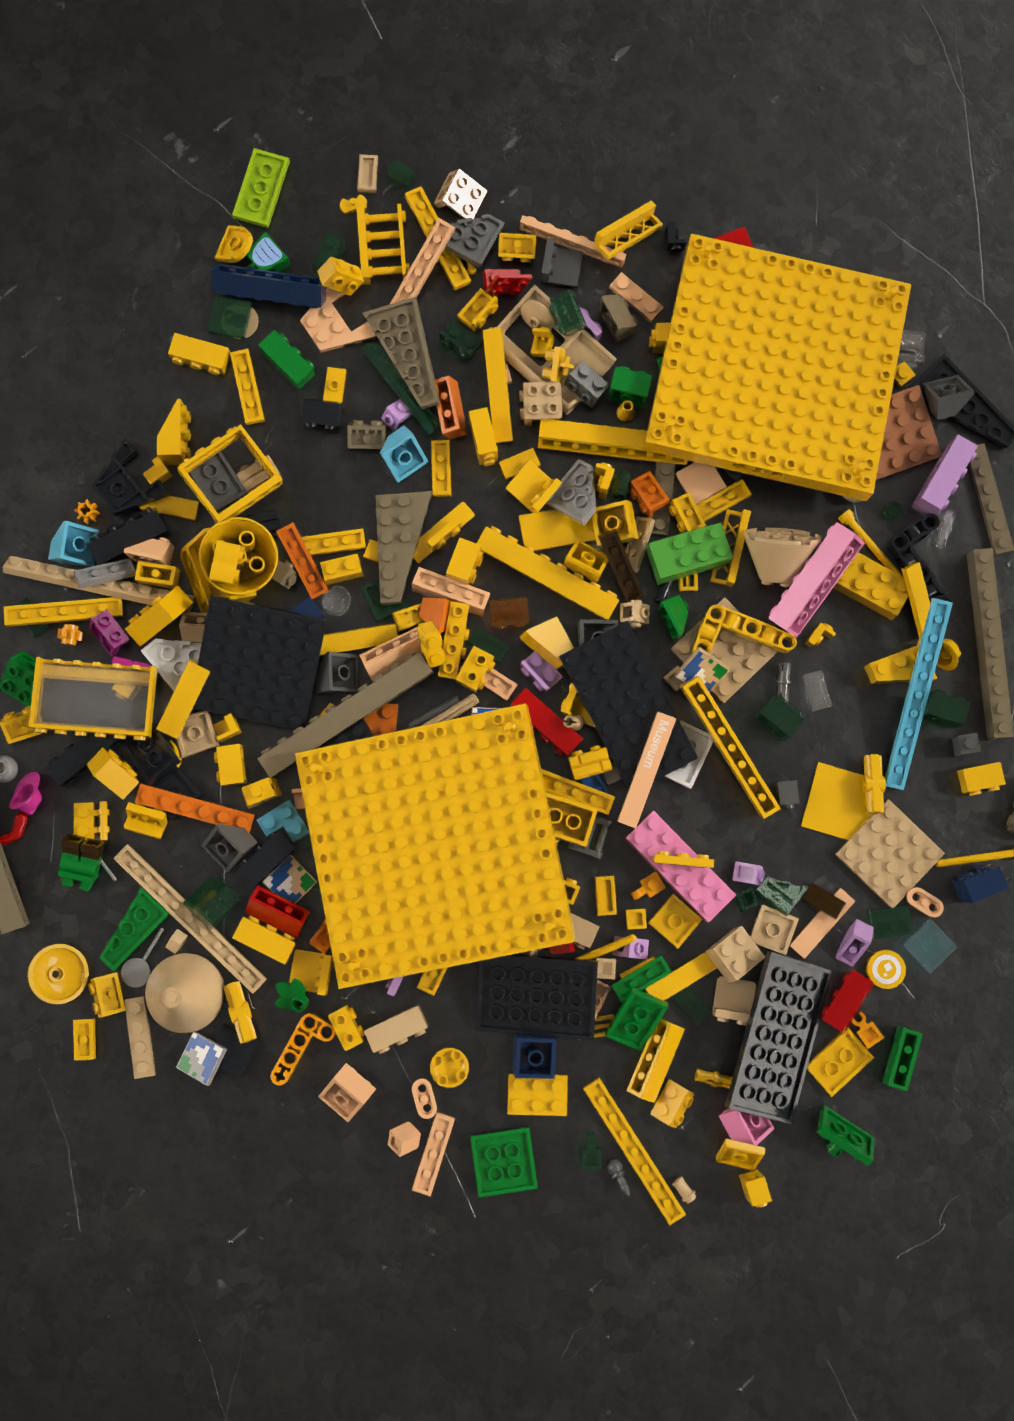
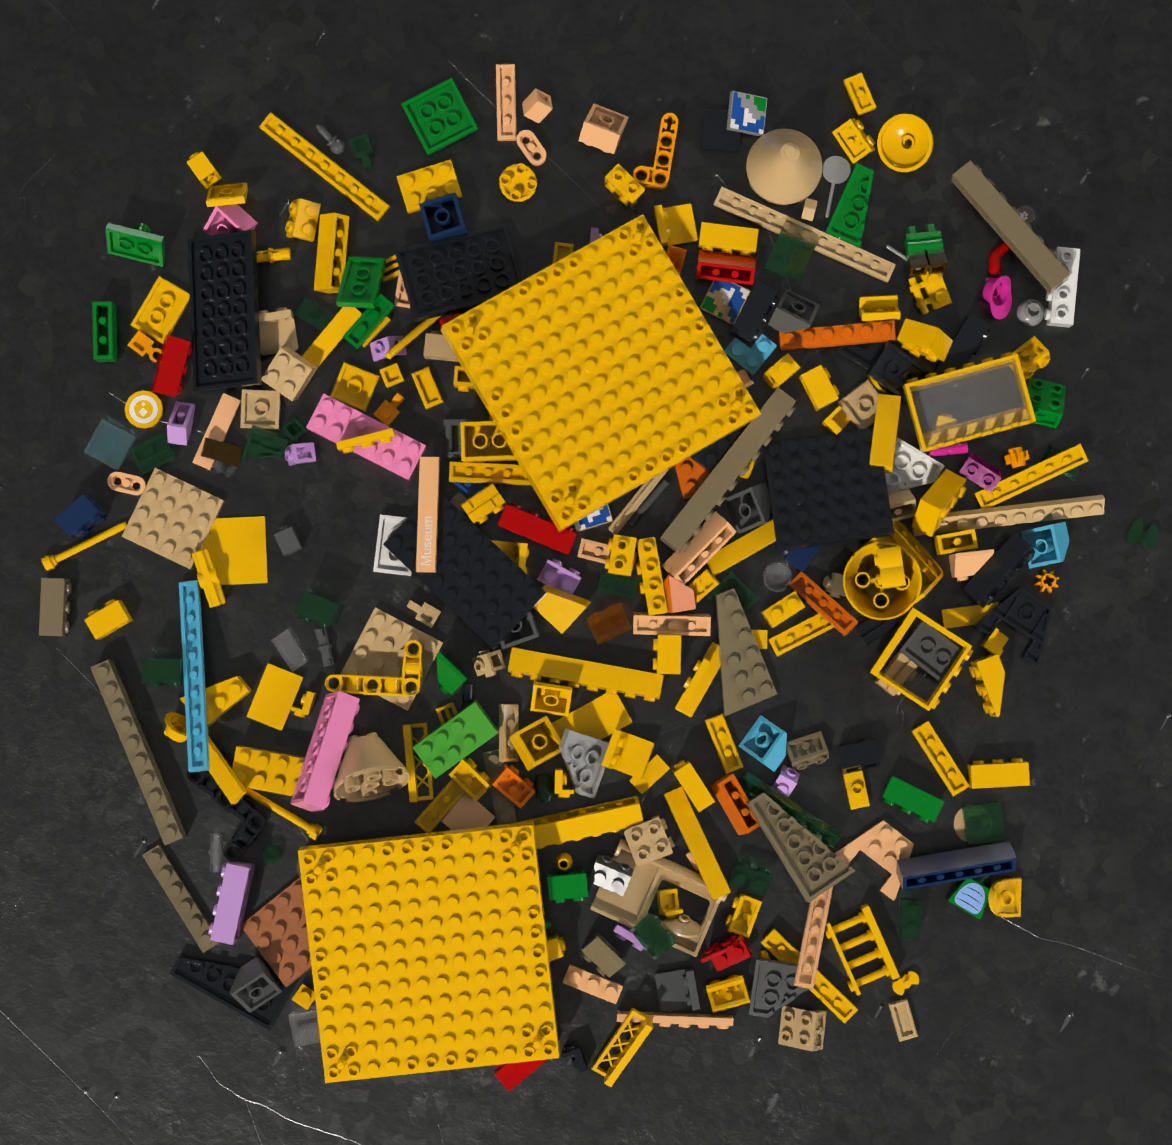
camera: 170 degrees right, 5 degrees up
light grey tile [74,558,136,589] -> none
tan plate [124,996,156,1079] -> none
yellow piece [223,981,257,1044] -> none
lime plate [232,148,290,228] -> none
green plate [275,978,309,1012] -> none
yellow brick [317,257,364,296] -> none
tan brick [364,1005,428,1054] -> none
clear green brick [387,159,415,186] -> none
yellow brick [417,621,445,668] -> none
yellow hips [542,347,574,383] -> none
tan pin [563,715,584,730] -> none
tan brick [596,957,616,979] -> none
dark brown plate [598,528,644,603] -> none
tan pin [672,1176,696,1204] -> none
tile [675,647,730,692] -> none
yellow brick [680,676,781,819] -> none
dark grey brick [951,733,981,757] -> none
none -> yellow tile [246,663,304,731]

